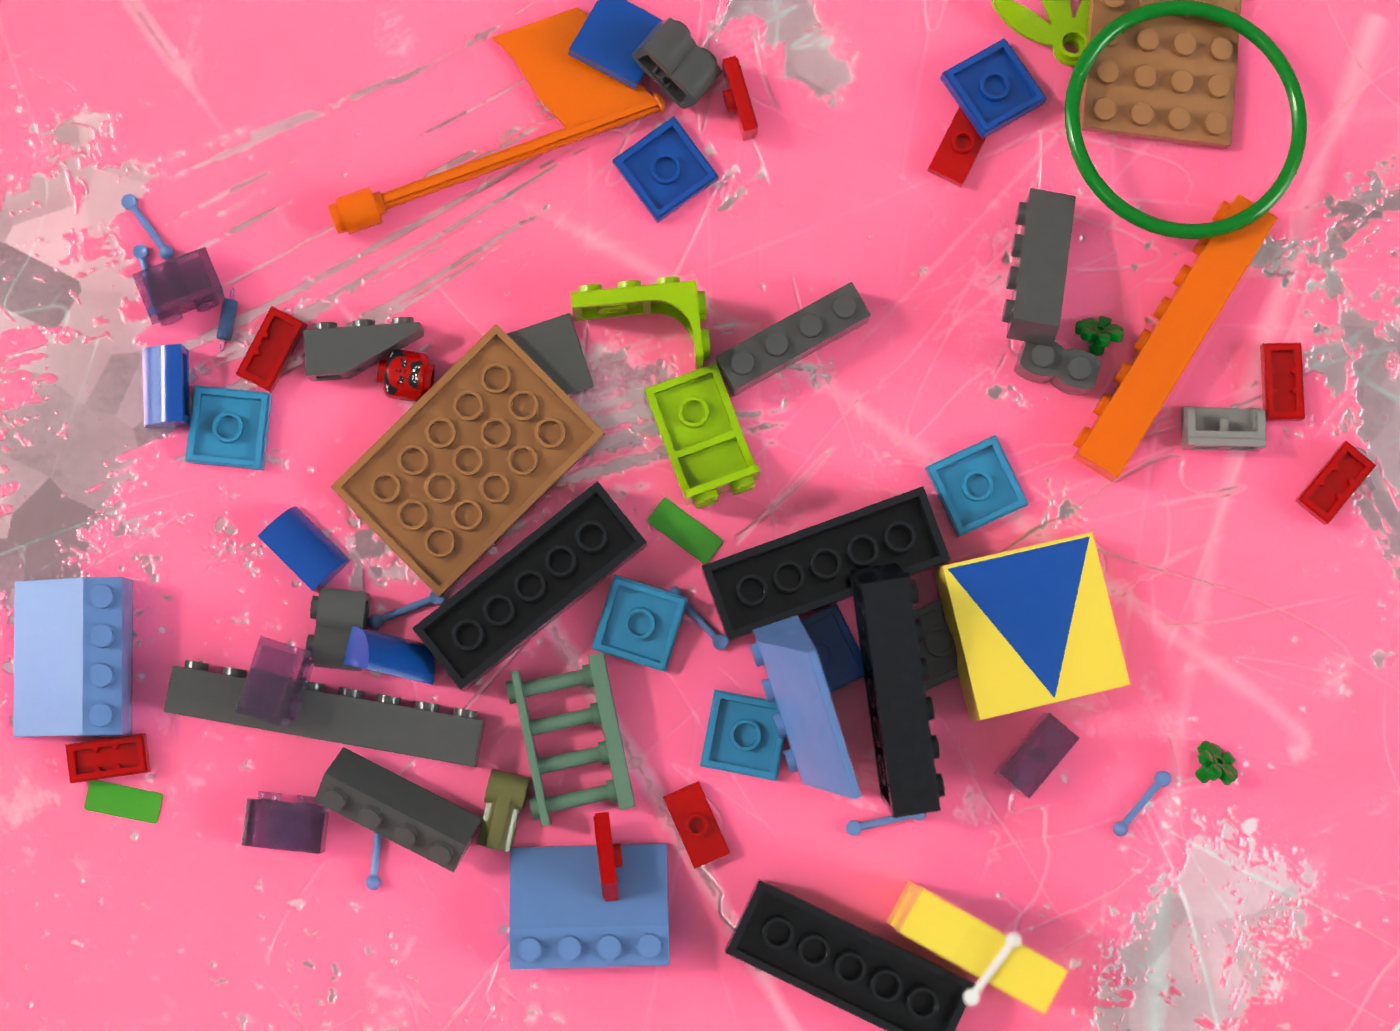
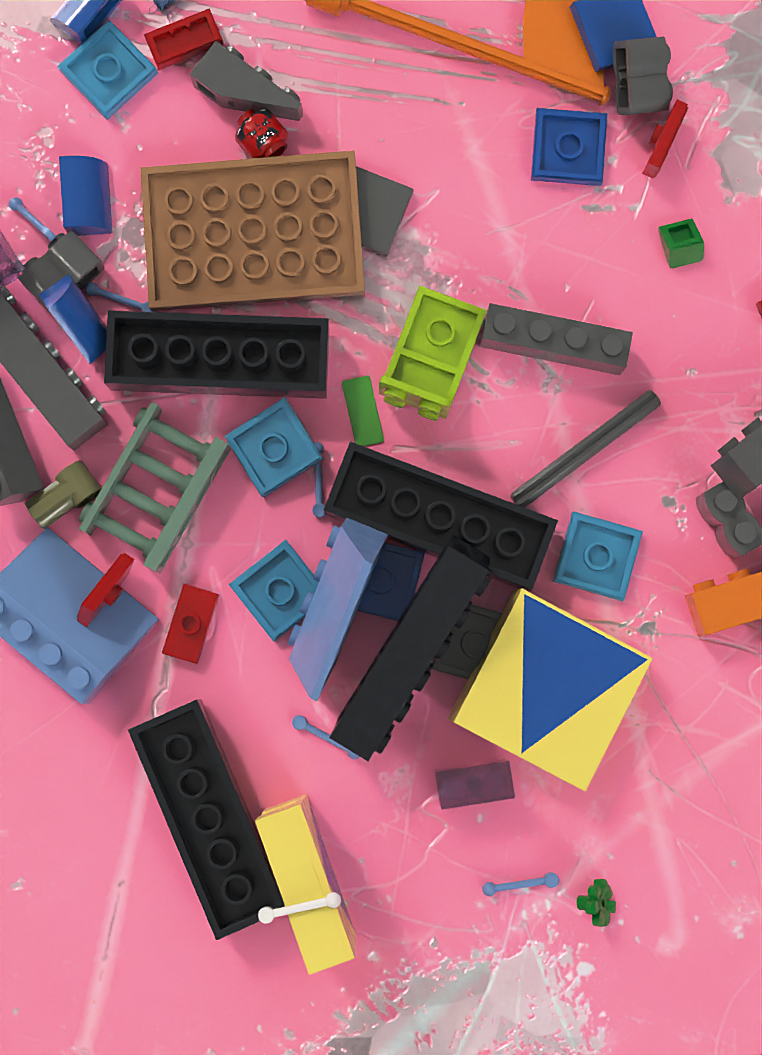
camera: 40 degrees right, 0 degrees up
lime bracket [571,276,711,369] -> none
none -> medium blue hinge [9,197,56,242]
none -> dark grey axle [510,390,661,507]
none -> green slope [658,218,704,269]

